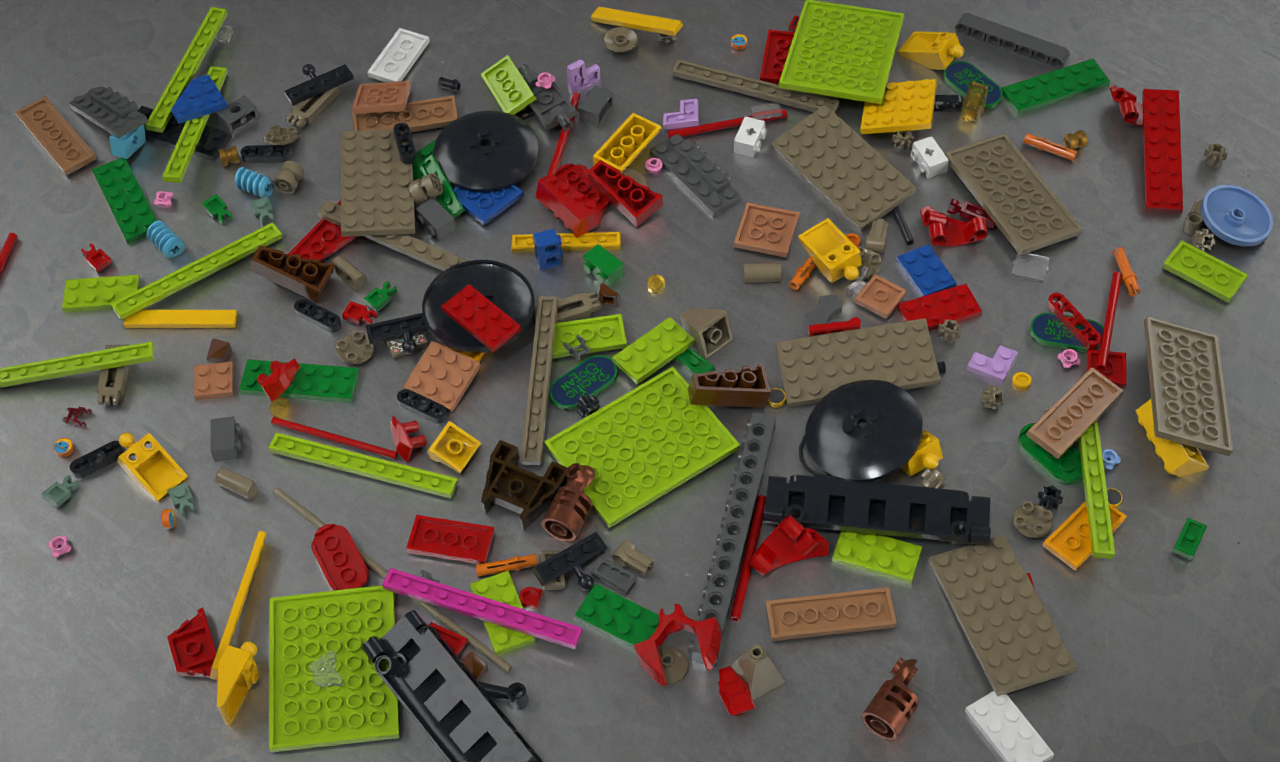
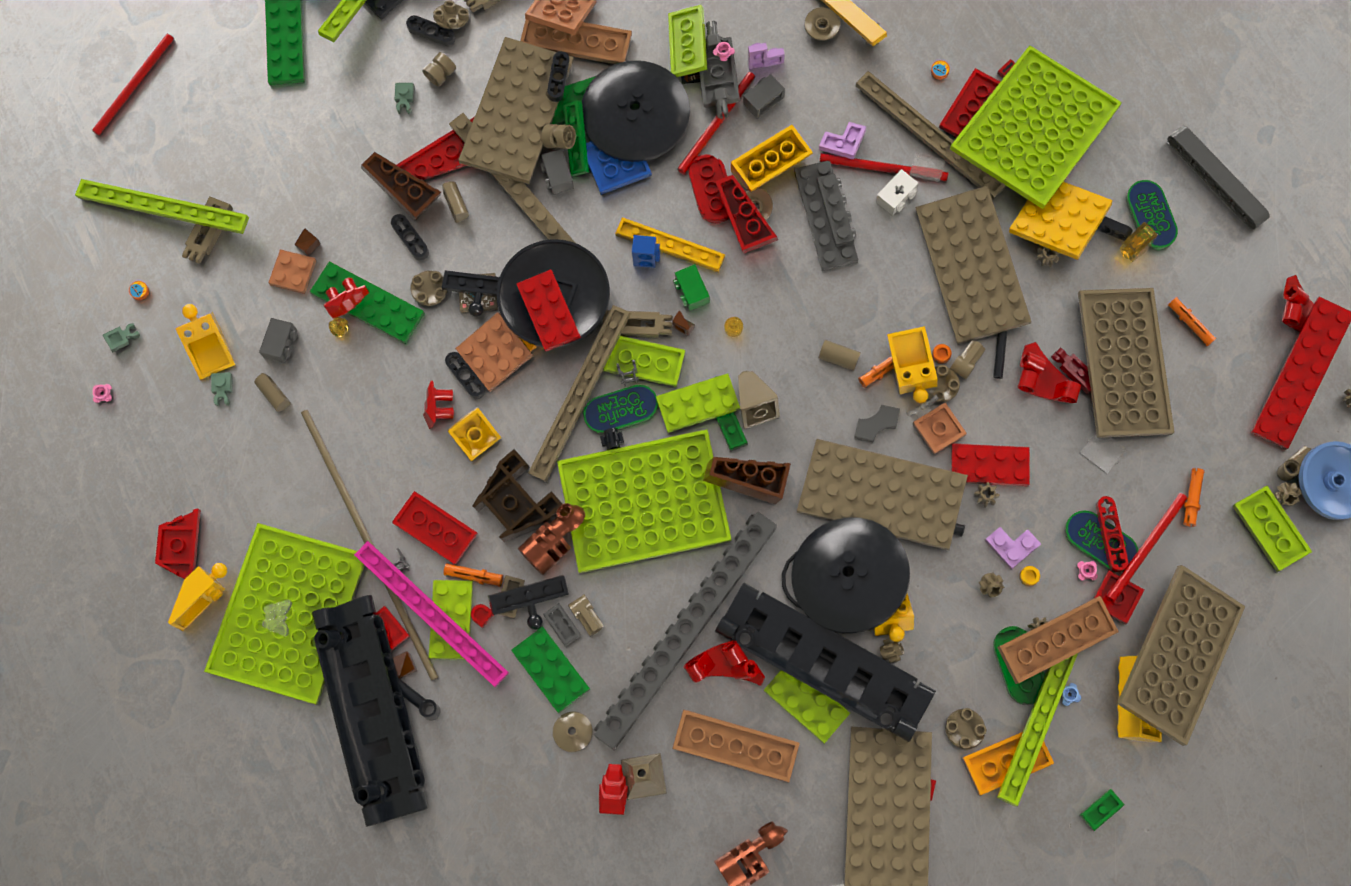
camera: 25 degrees right, 20 degrees up
lime plate [62,274,140,313] -> none
dark red piece [63,406,92,428] -> none
black beam [70,441,125,479] -> none
red plate [81,243,112,273] -> none
lime plate [111,222,283,320] -> none
yellow tile [124,310,238,328] -> none
medium azure piece [147,220,185,258] -> none
bright pink plate [153,191,173,208] -> none
orange tile [161,508,175,529] -> none
green plate [202,194,232,225] -> none
yellow tile [210,530,266,680] -> none
pearl gold wheel [219,146,240,166] -> none
medium azure piece [235,167,274,198] -> none
lime plate [268,432,458,499] -> none
red piece [271,417,398,459] -> none
red tile [311,524,369,591] -> none
red plate [342,301,378,325] -> none
green plate [363,281,397,312] -> none
black pin [438,77,461,93] -> none
red wedge [536,174,603,238] -> none
red piece [633,604,722,686] -> none
bright pink plate [645,158,663,174] -> none
red piece [730,495,766,622] -> none
nougat plate [734,202,800,258] -> none
tile [767,388,786,408] -> none
red plate [808,317,861,337] -> none
blue plate [896,244,957,297] -> none
yellow slope [897,31,964,70] -> none
white brick [911,136,949,179] -> none
green plate [1002,58,1110,115] -> none
black gear [1037,485,1063,510] -> none
pearl gold wheel [1063,130,1088,150] -> none
flat silver tile [1107,488,1122,508] -> none

